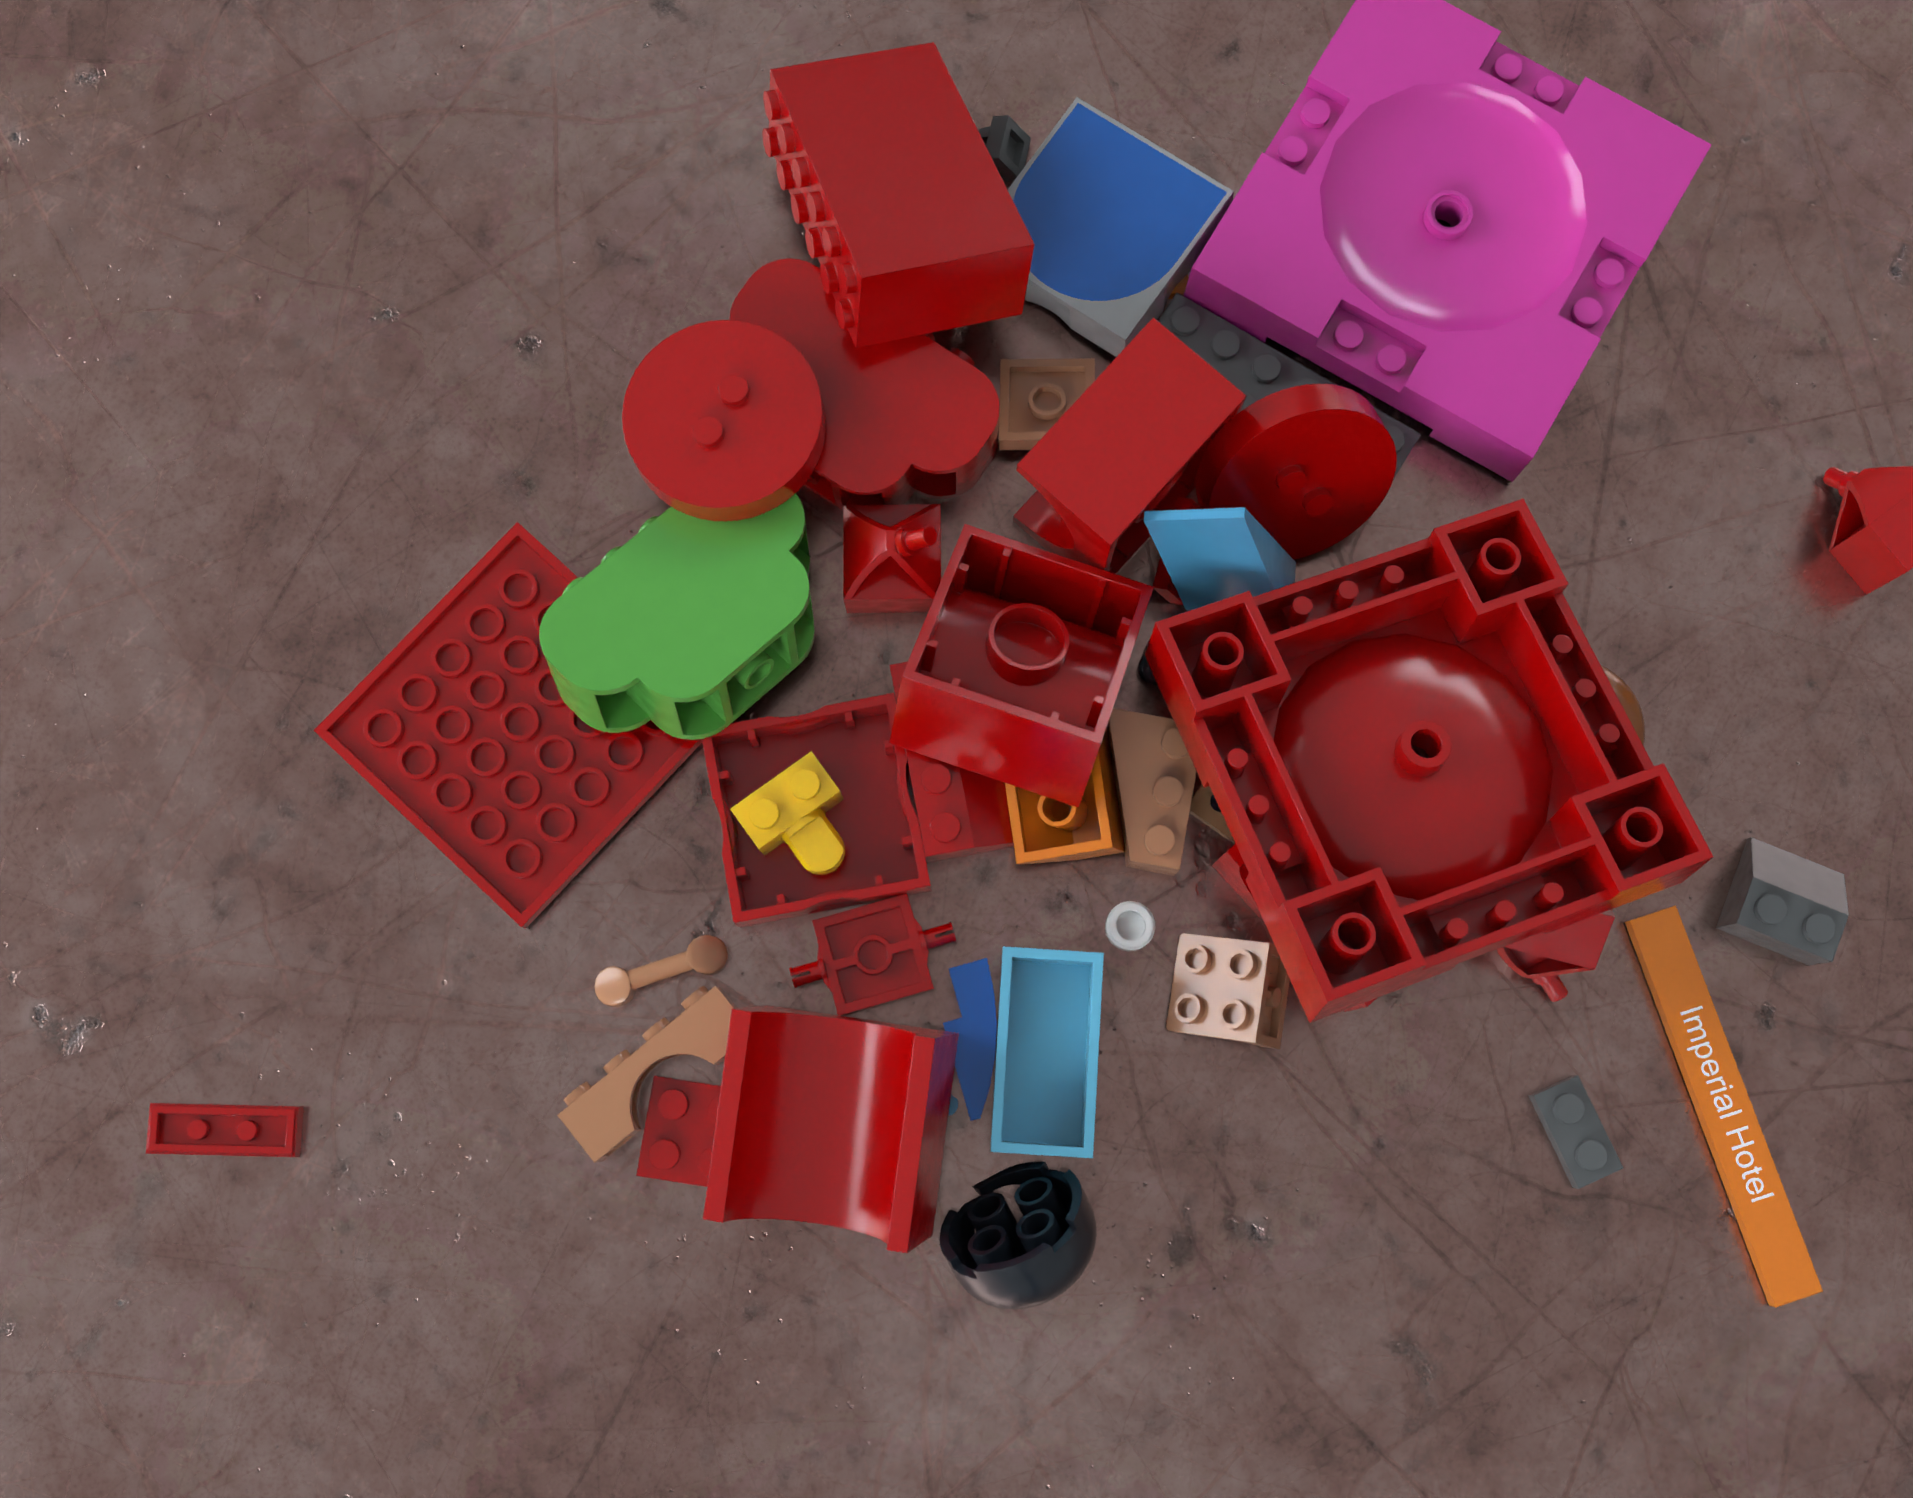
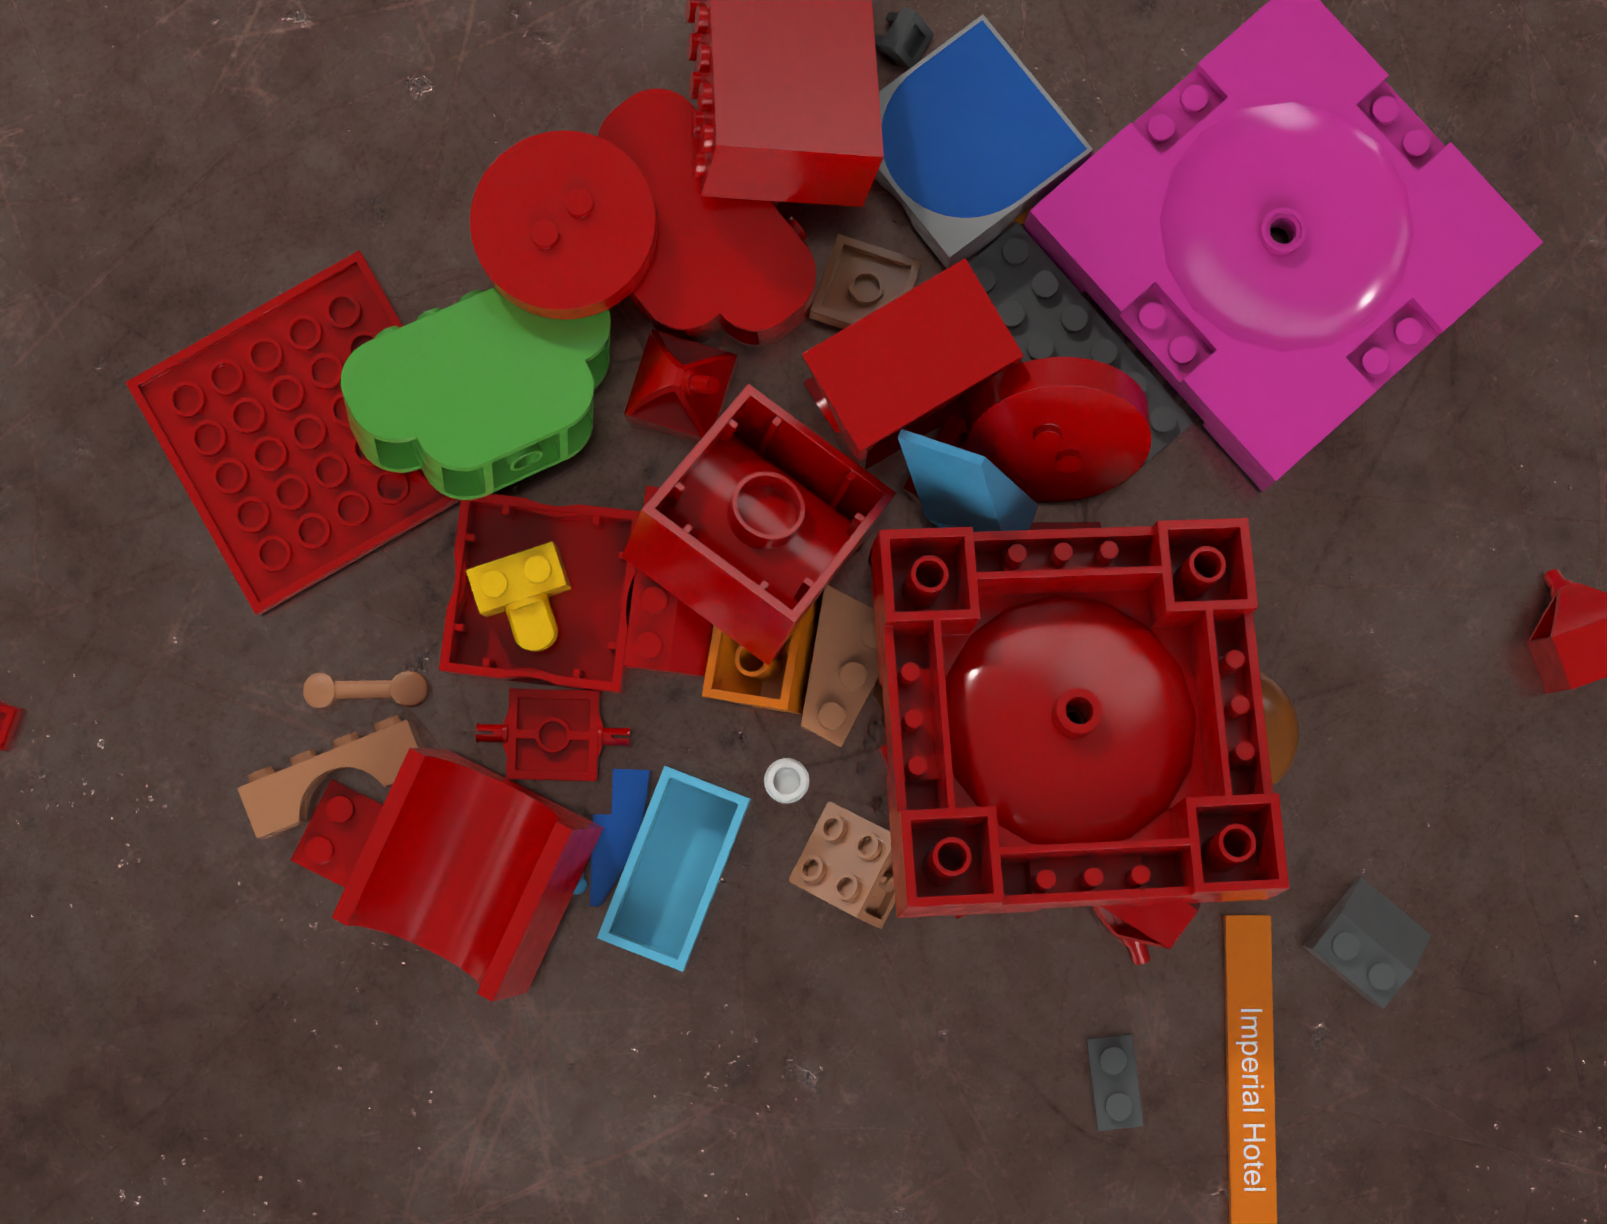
camera: 20 degrees right, 5 degrees up
black cylinder [939,1162,1097,1310] -> none

